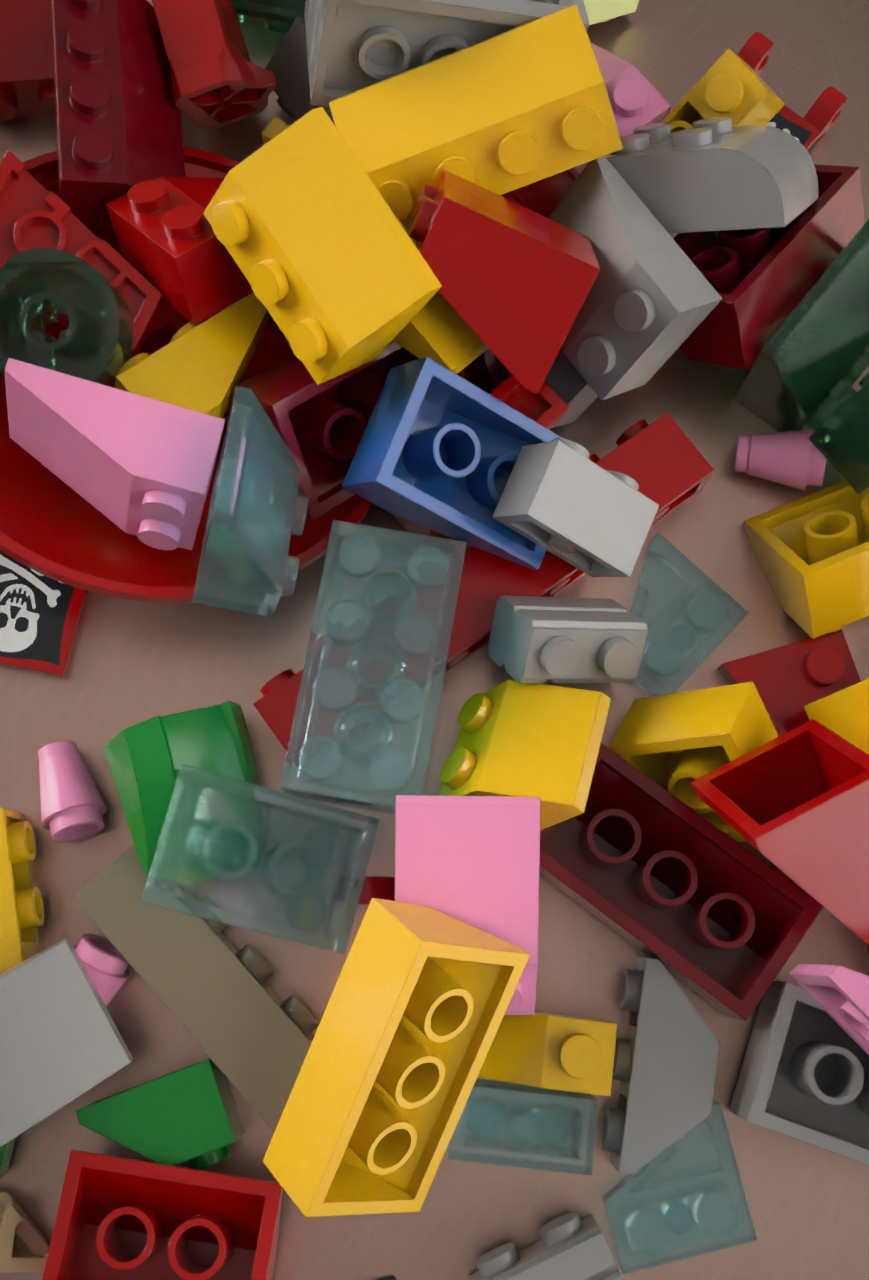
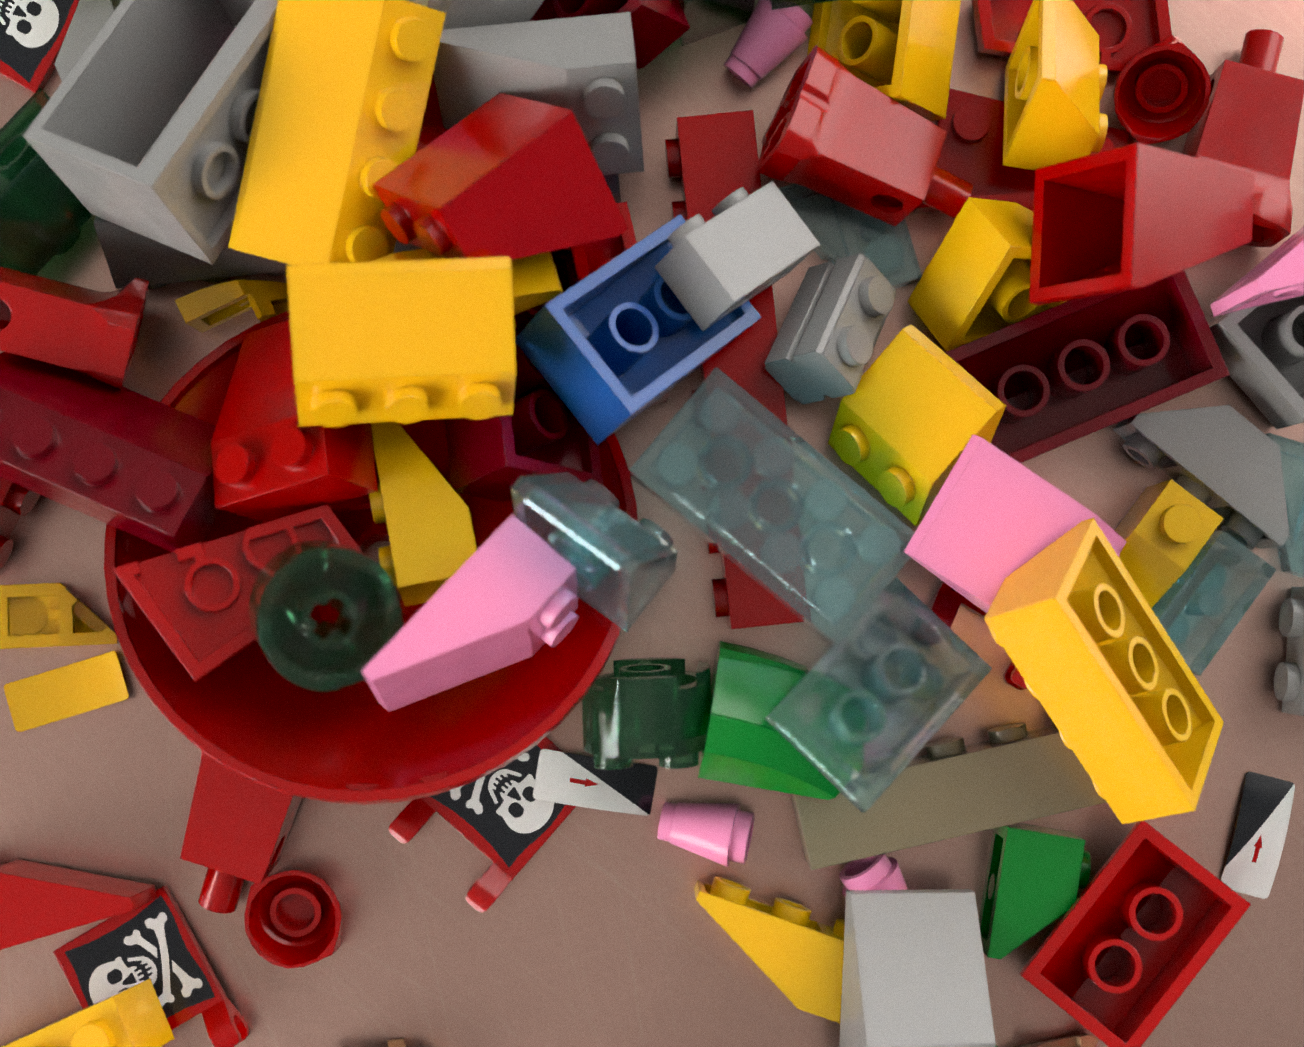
camera: 65 degrees left, 10 degrees up
none -> white sticker [533,749,658,816]
none -> clear green brick [581,658,711,770]
none -> piece [757,45,973,227]

